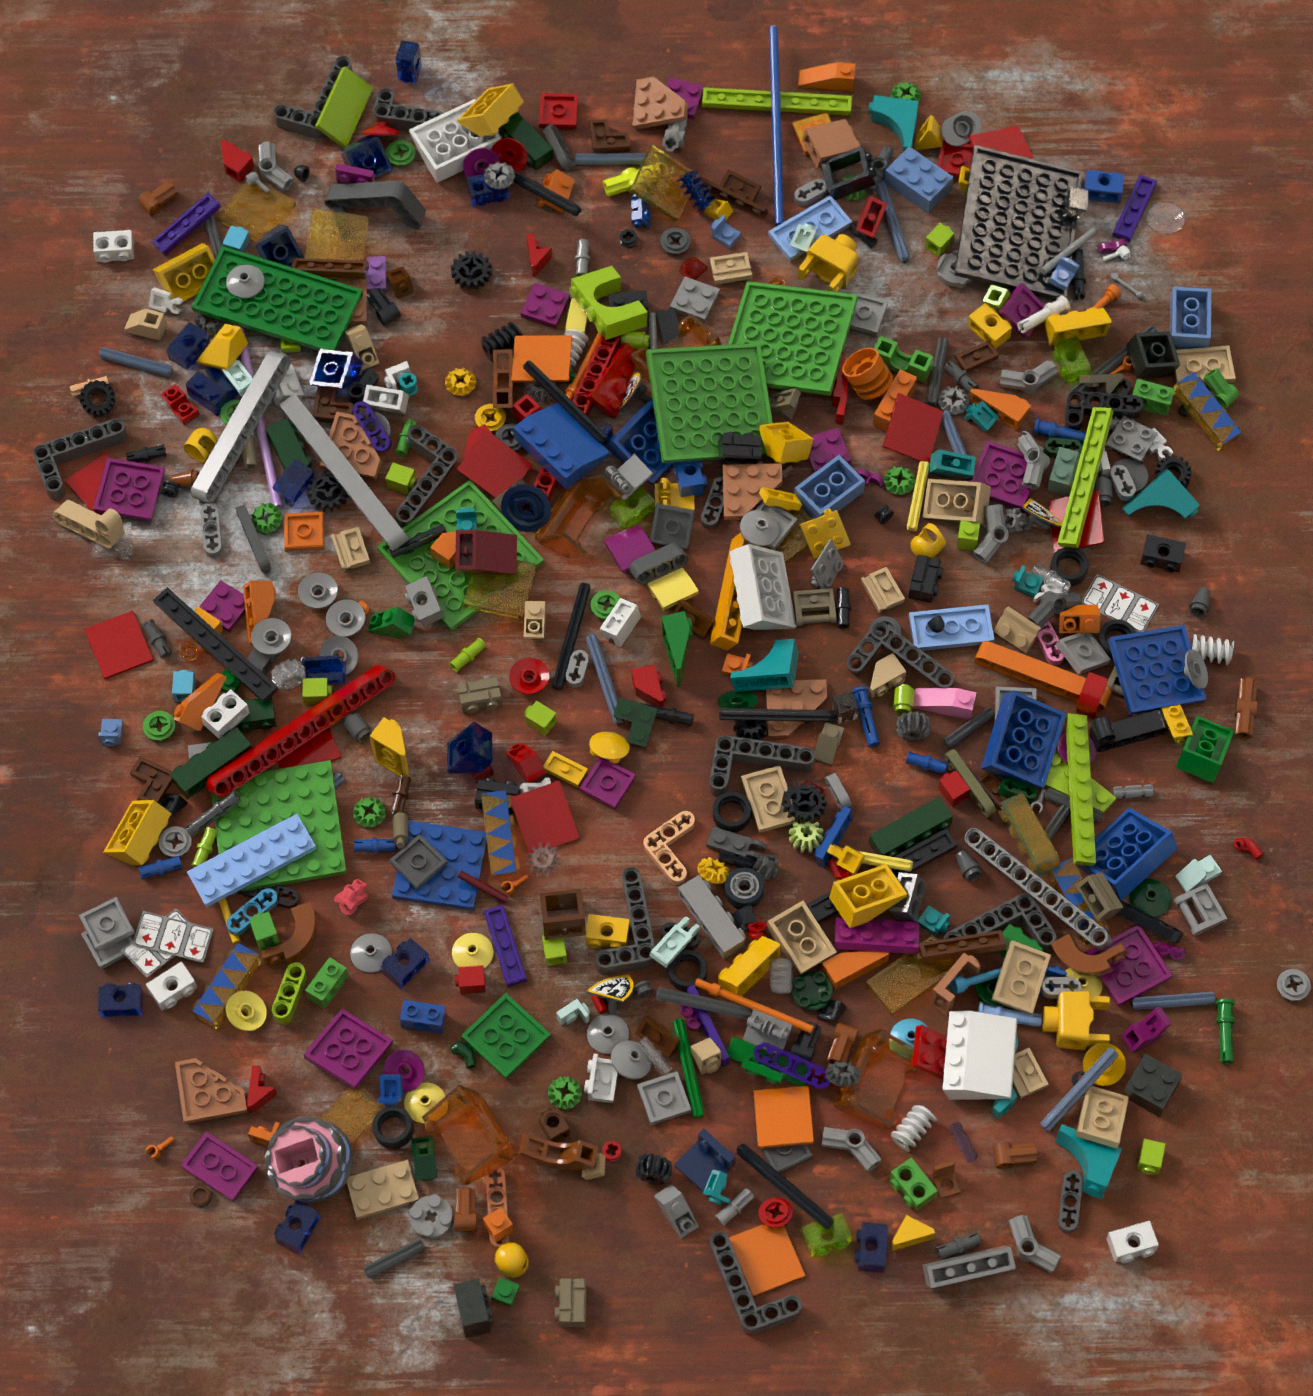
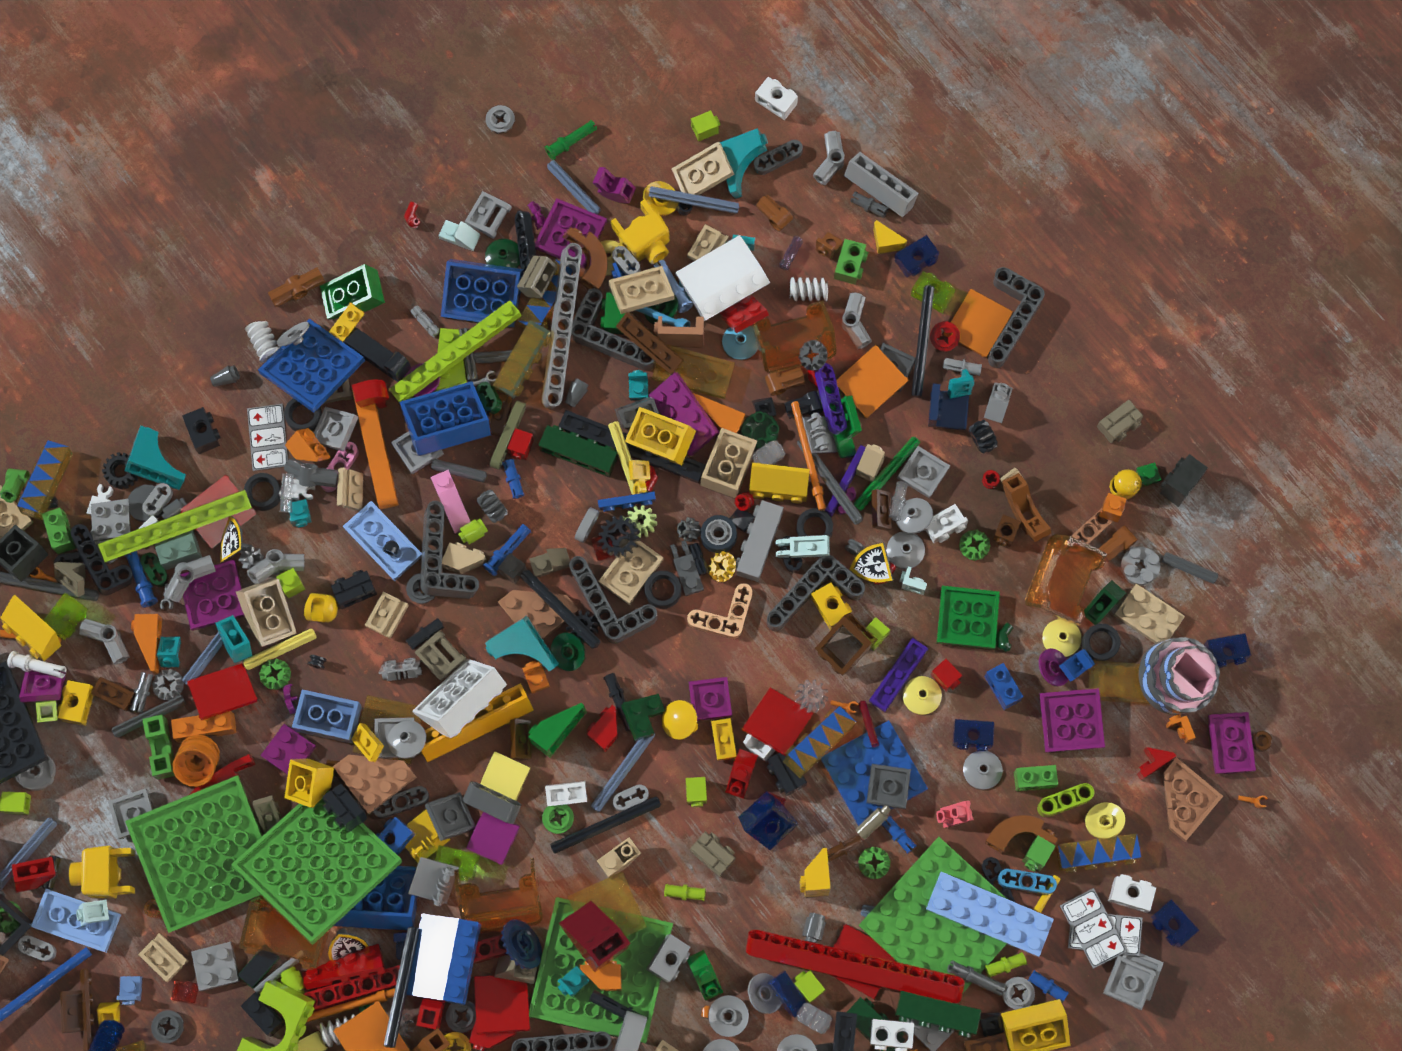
camera: 125 degrees left, 10 degrees up
red dish [509,657,549,695] -> none
yellow hinge [800,509,851,559] -> none
pearl dark grey brick [1123,1054,1183,1117] -> none

